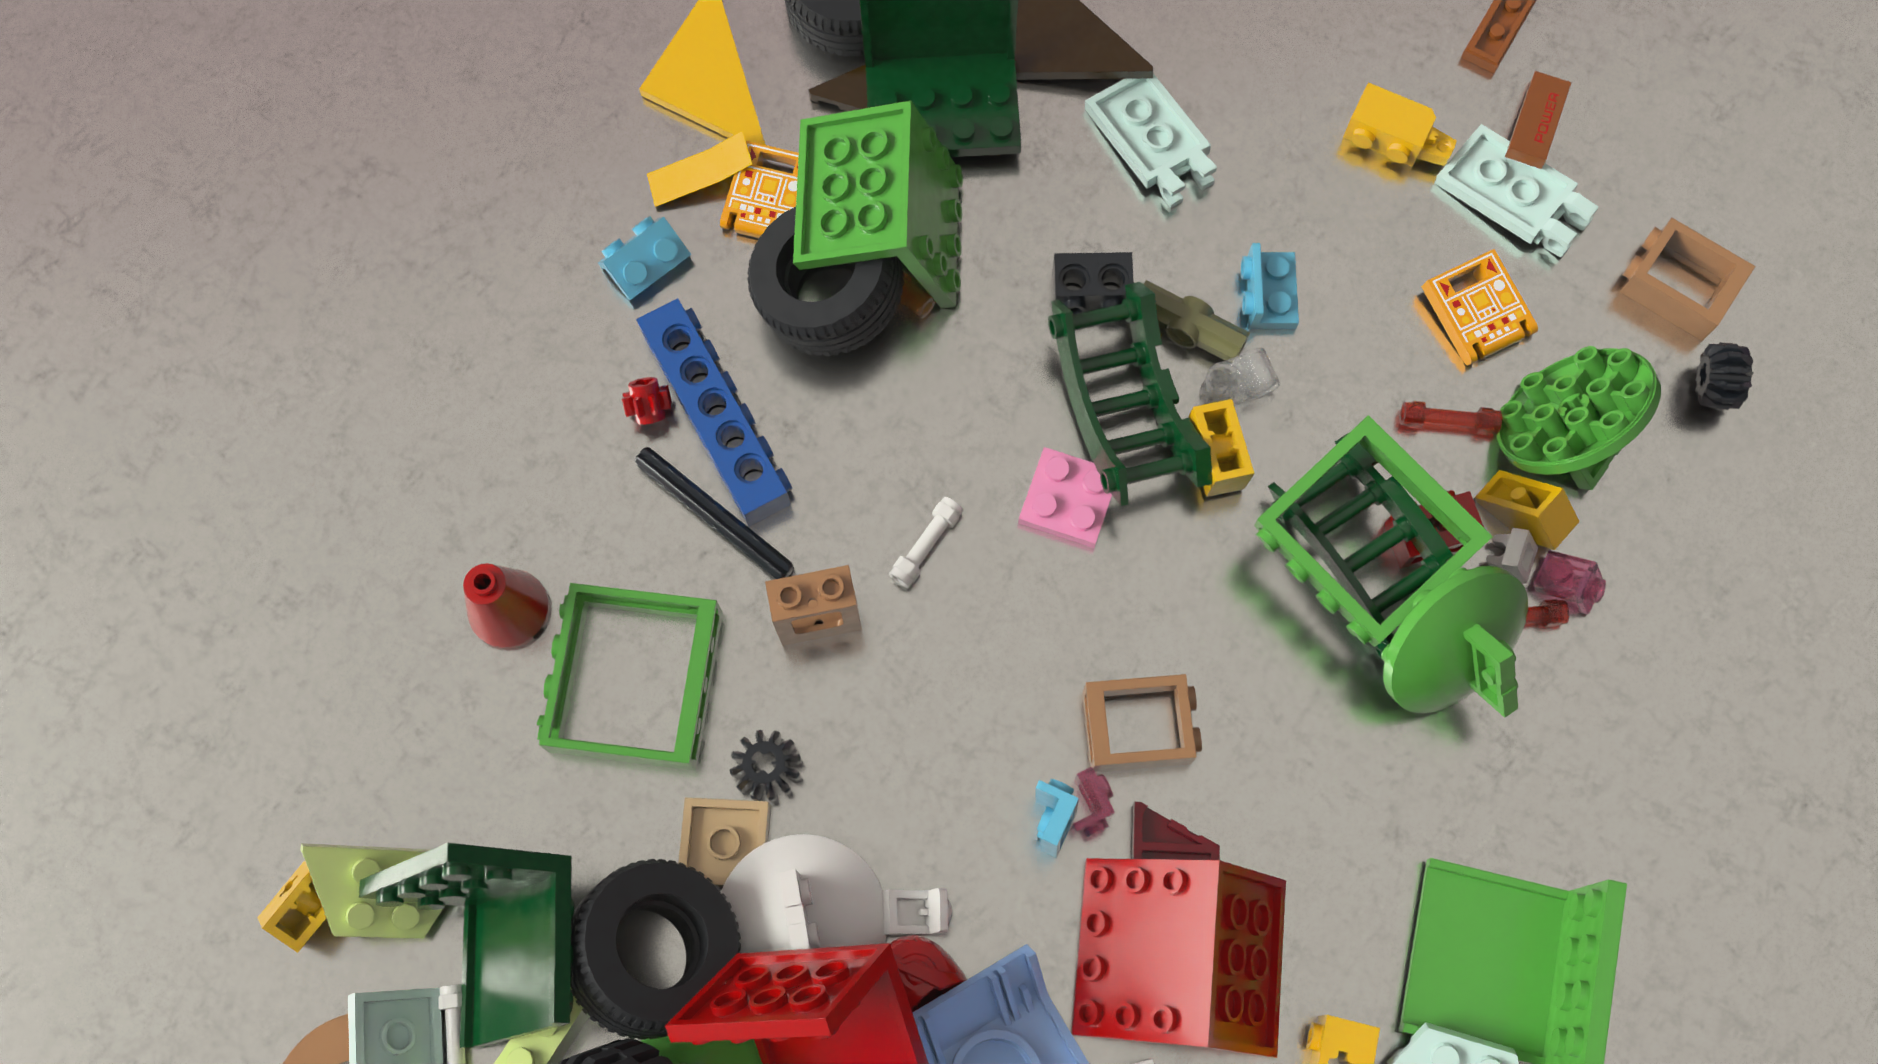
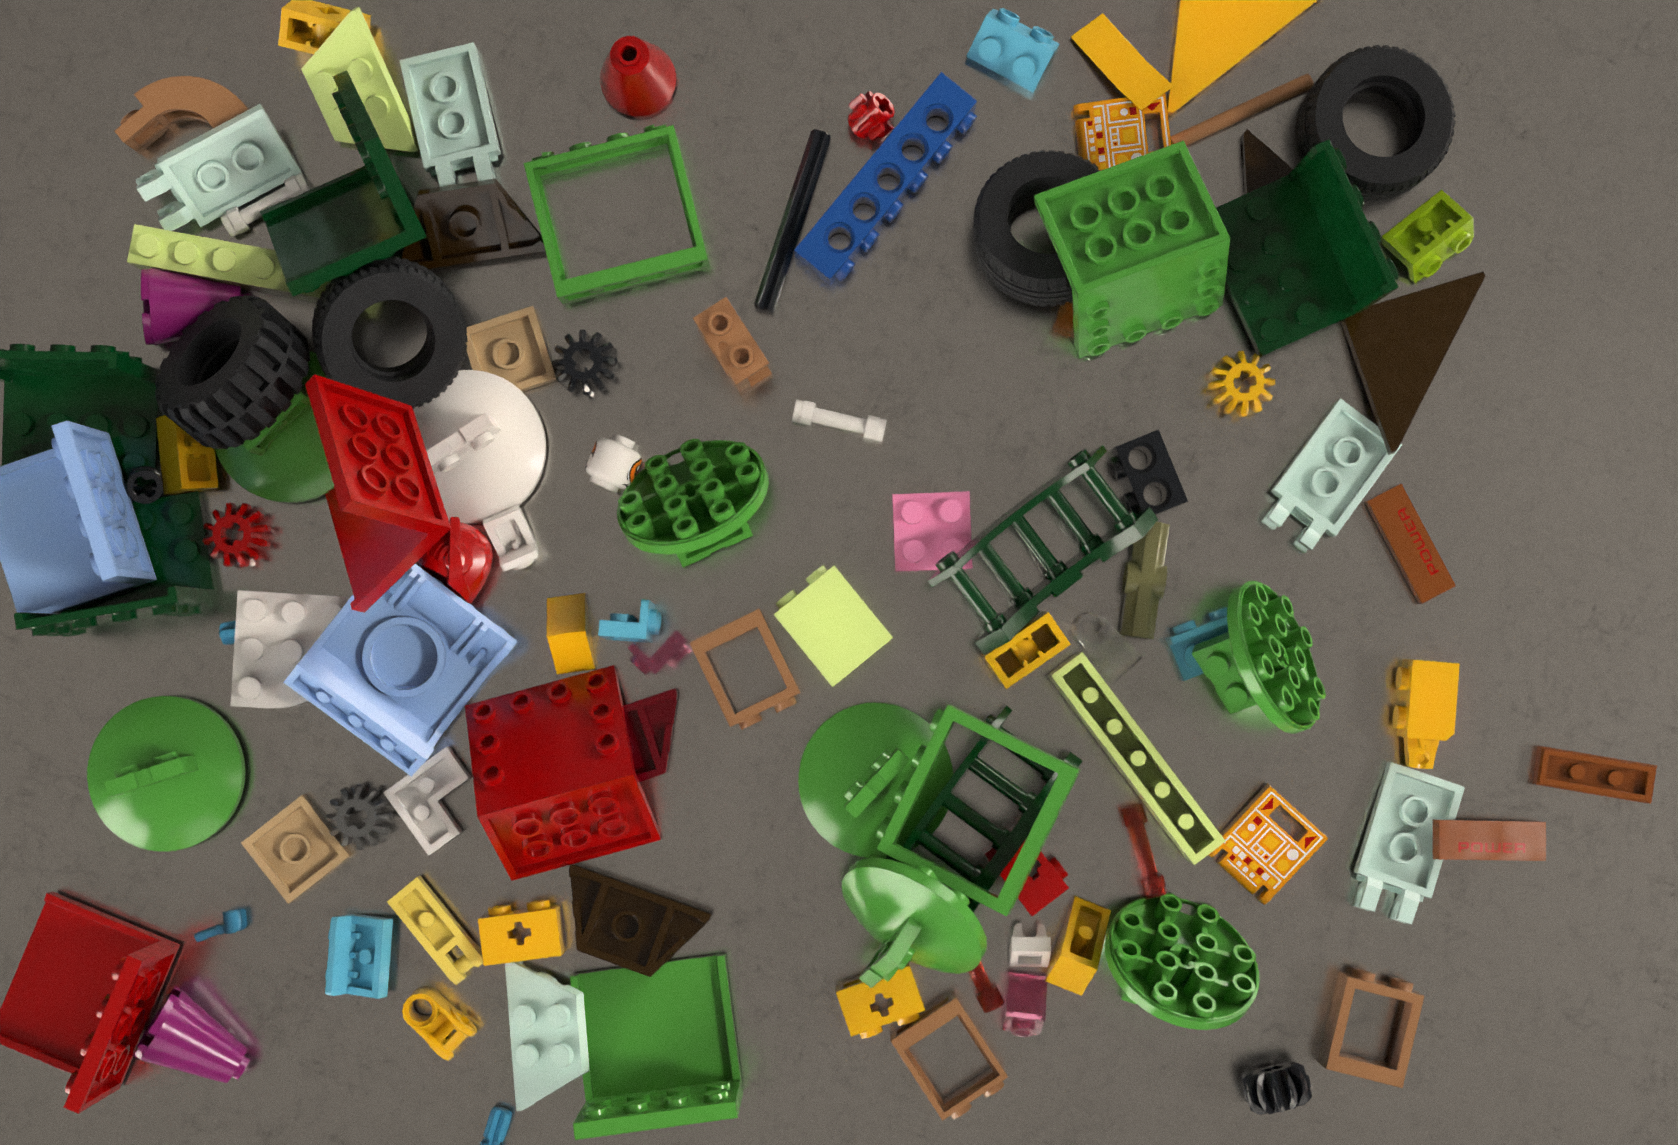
camera: 70 degrees right, 15 degrees up
none -> light aqua tile [399,42,501,187]
none -> dark brown wing [401,178,545,269]
none -> yellow slope [547,593,596,674]
none -> dark brown wing [569,864,712,977]
none -> white head [585,433,642,493]
none -> bright green bracket [617,439,769,568]
none -> yellowish green brick [773,565,893,687]
none -> bright green bracket [798,702,953,858]
none -> yellow brick [835,962,925,1039]
none -> medium nougat window [890,992,1008,1121]
none -> yellowish green brick [1047,652,1226,865]
none -> medium nougat bar [1170,73,1314,146]
none -> bright green bracket [1192,581,1326,734]
none -> yellow gear [1208,351,1275,417]
none -> dark orange tile [1364,483,1456,604]

